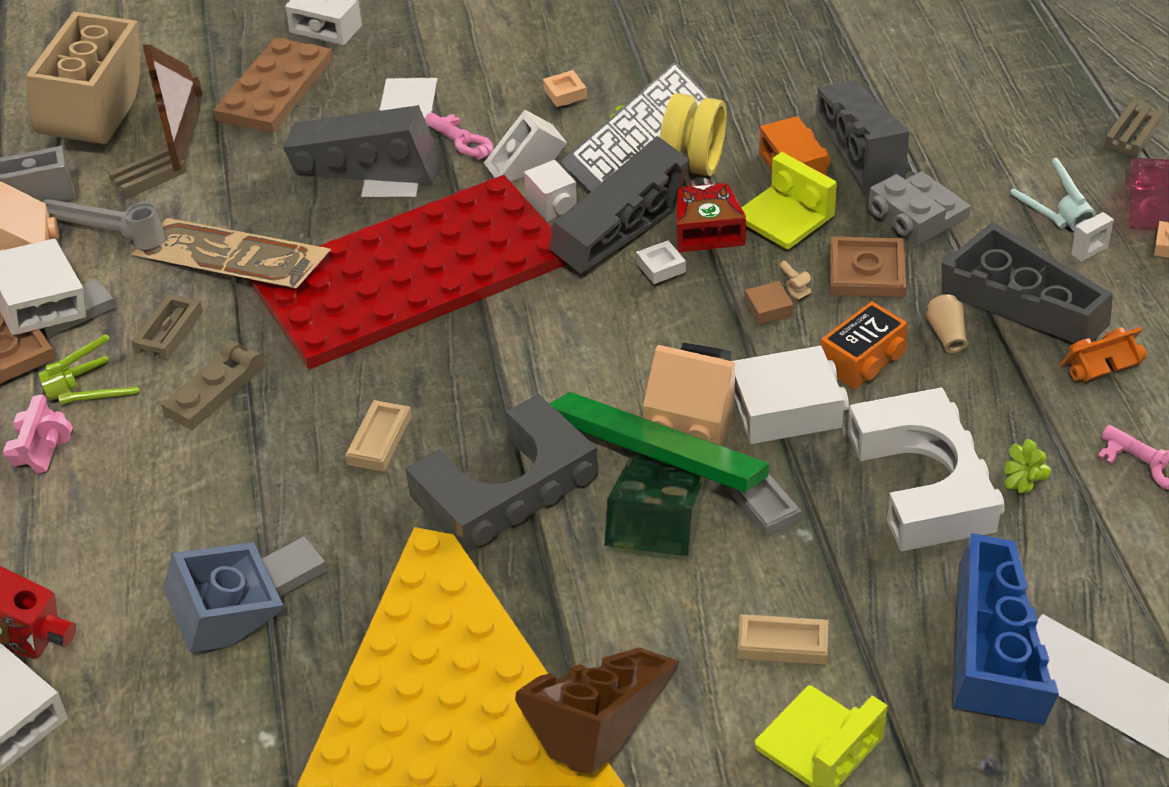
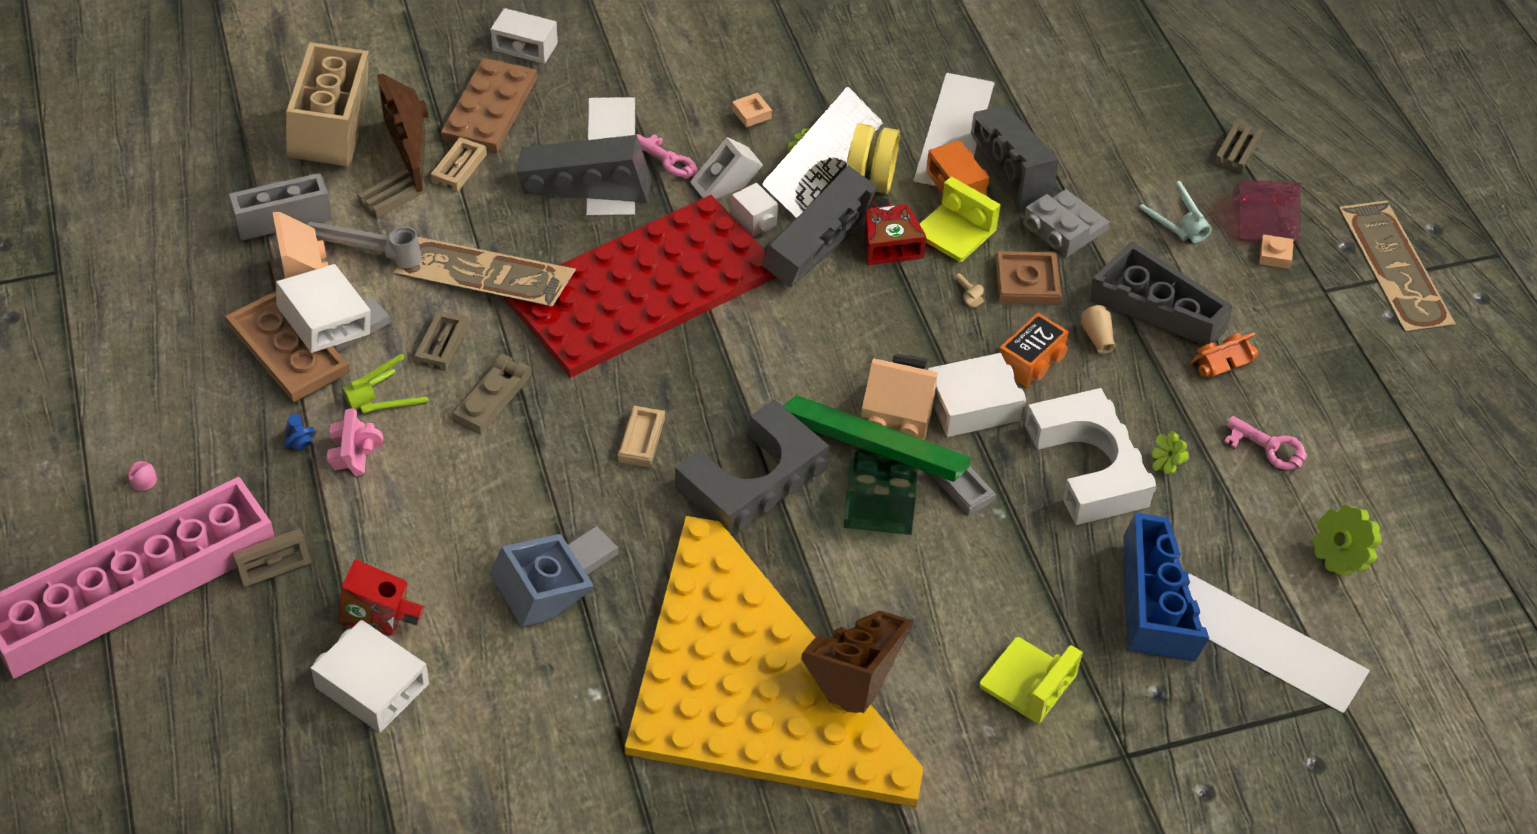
camera: 10 degrees left, 5 degrees up
white plate [636,240,686,284] -> none
tan tile [737,614,828,665] -> none
medium nougat tile [744,281,794,325] -> none
white plate [1071,212,1114,262] -> none
none -> tan tile [431,137,487,192]
none -> white sticker [913,73,994,186]

